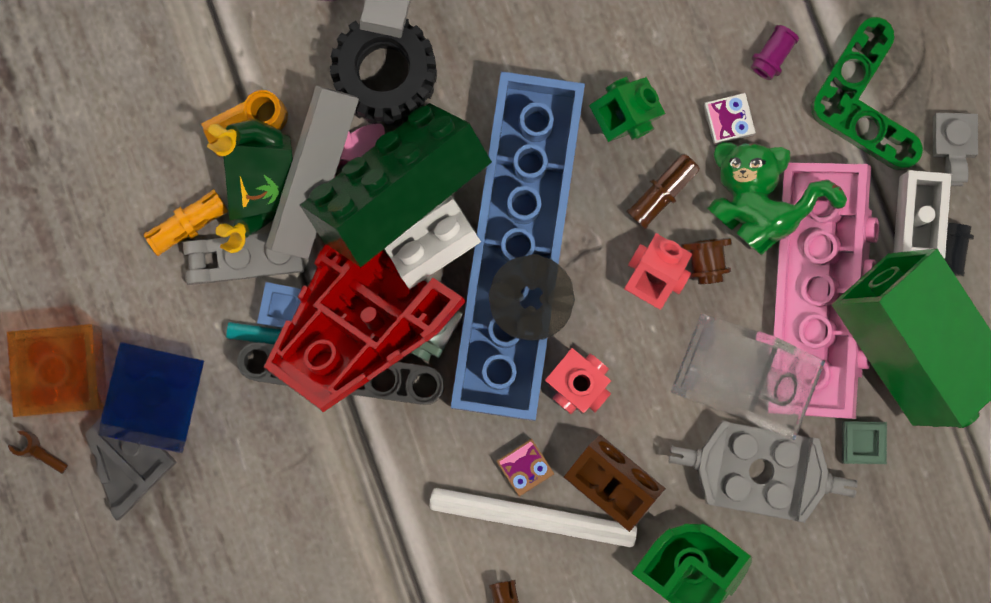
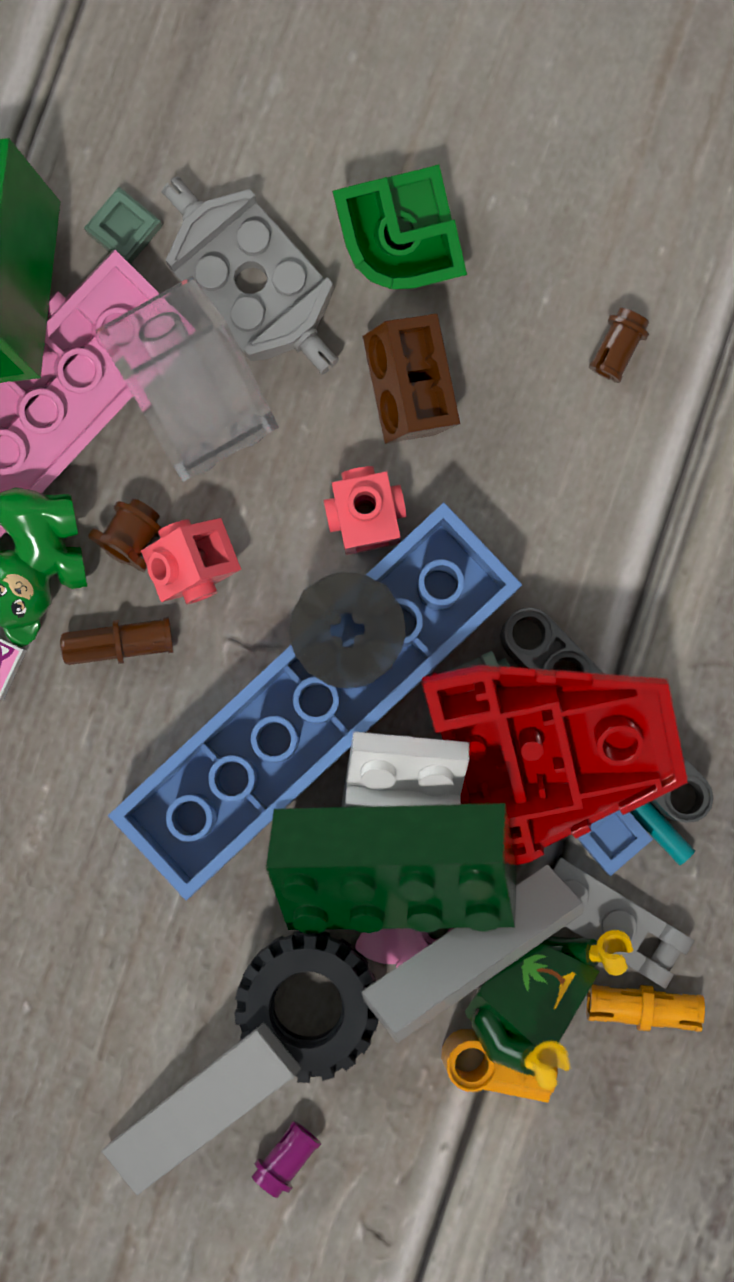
camera: 140 degrees left, 0 degrees up
white axle [429,488,637,547] -> none
tile [497,439,554,497] -> none
green brick [589,77,666,142] -> none

